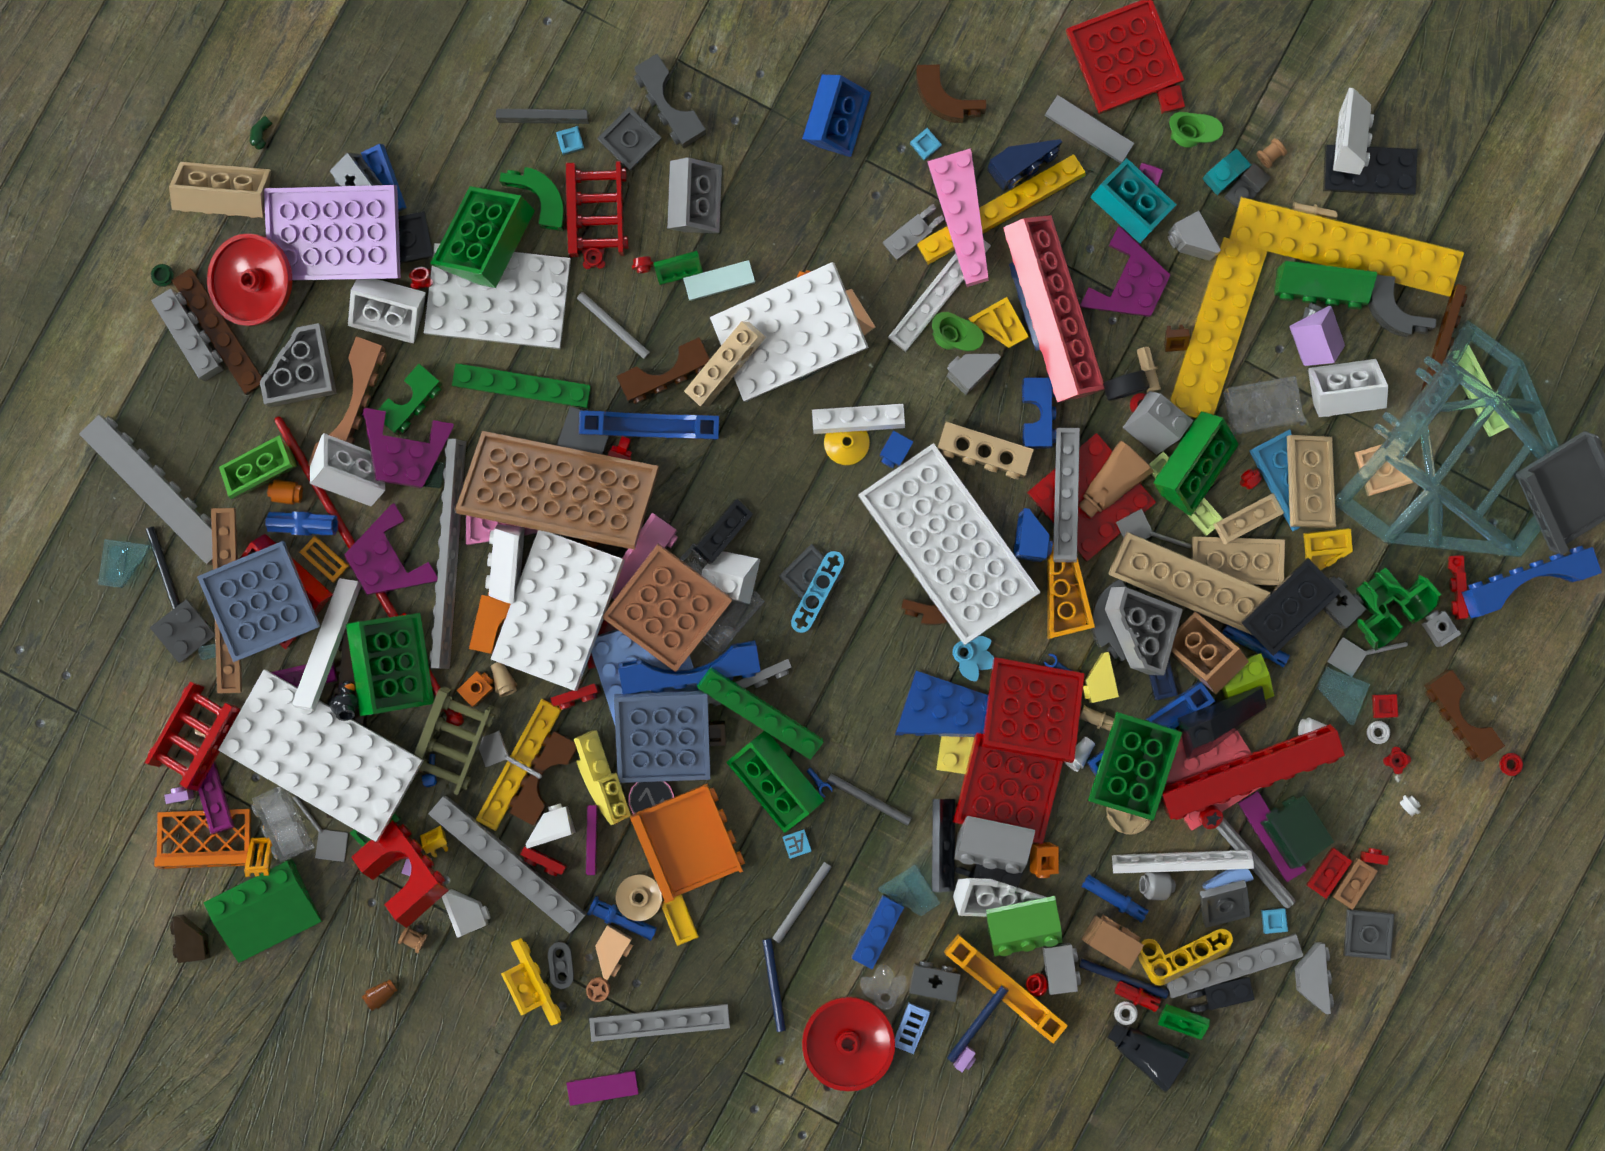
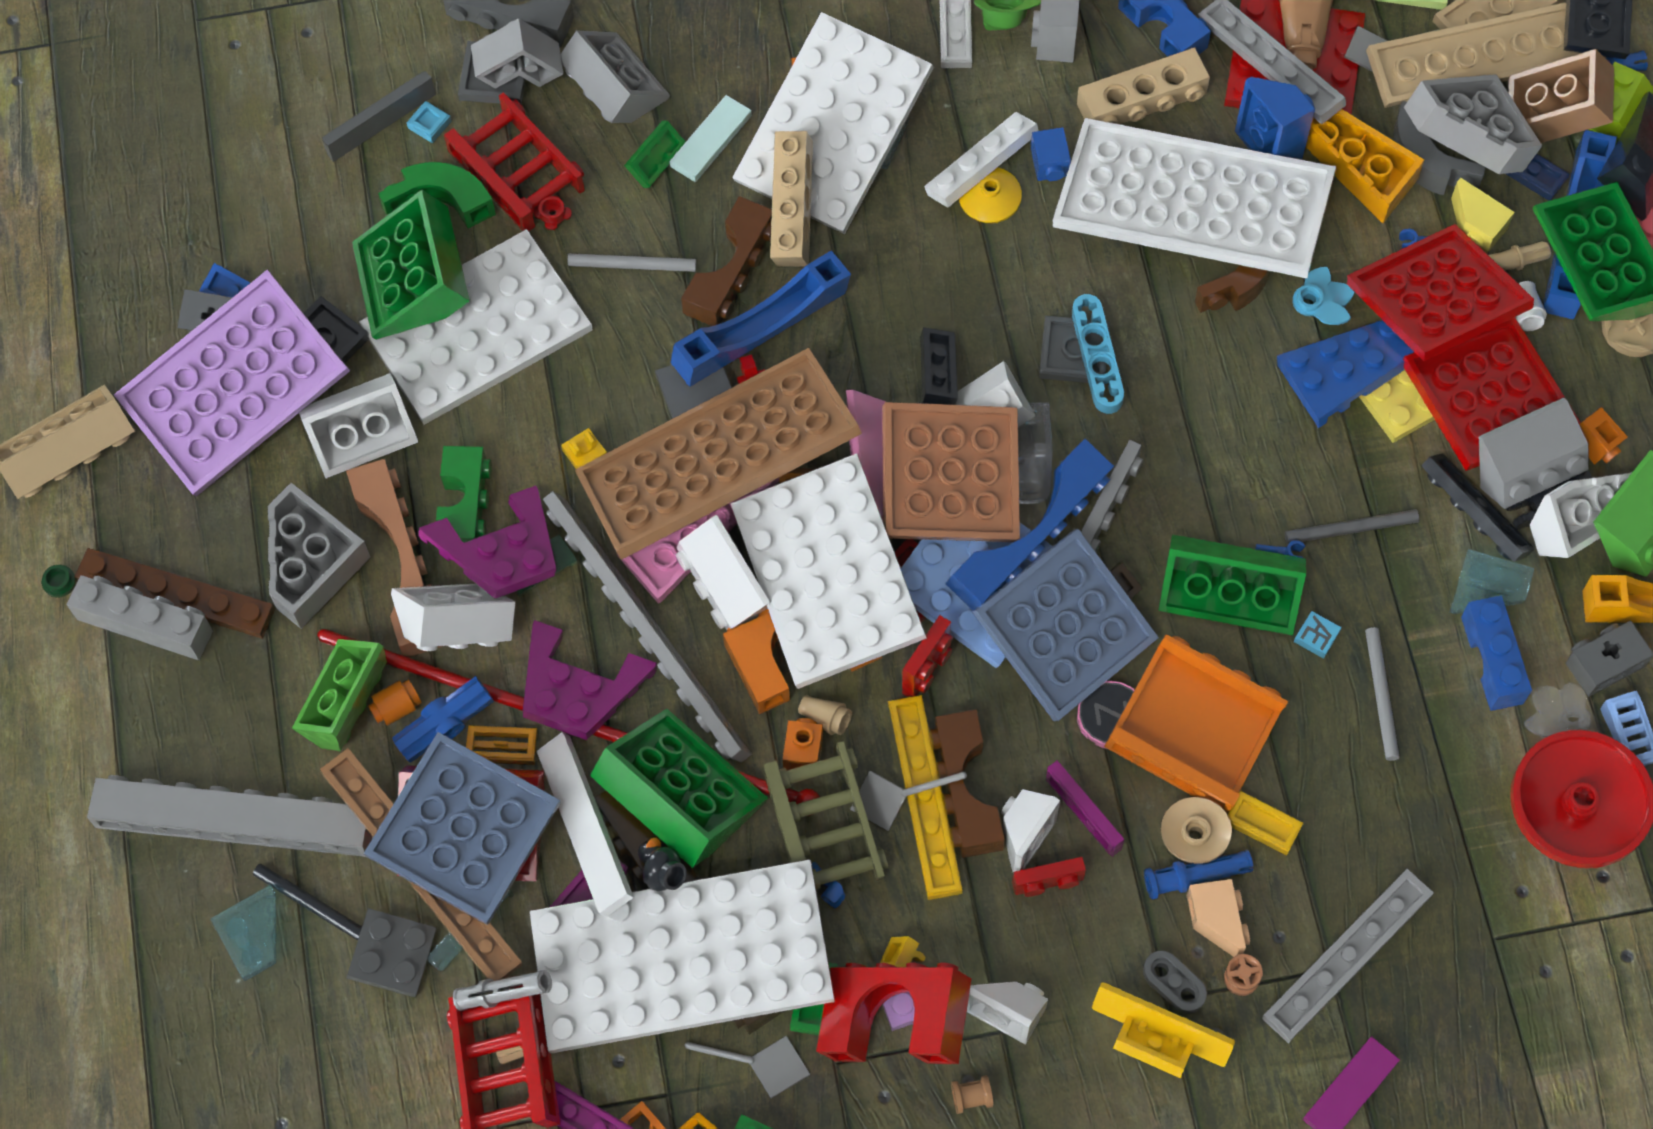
camera: 35 degrees left, 20 degrees down
red dish [207,234,292,326] -> none
dark green arm [249,116,273,150] -> none
clear brick [251,786,315,863] -> none
red plate [409,267,433,290] -> none
light grey brick [428,795,587,933] -> none
green plate [452,363,591,409] -> none
light yellow slope [574,730,631,825] -> none
red plate [632,256,654,274] -> none
green plate [697,667,824,760] -> none
dark blue bar [762,938,786,1032] -> none
none -> light grey pin [453,970,552,1011]
none -> light grey brick [471,18,563,89]
none -> yellow tile [561,428,607,469]

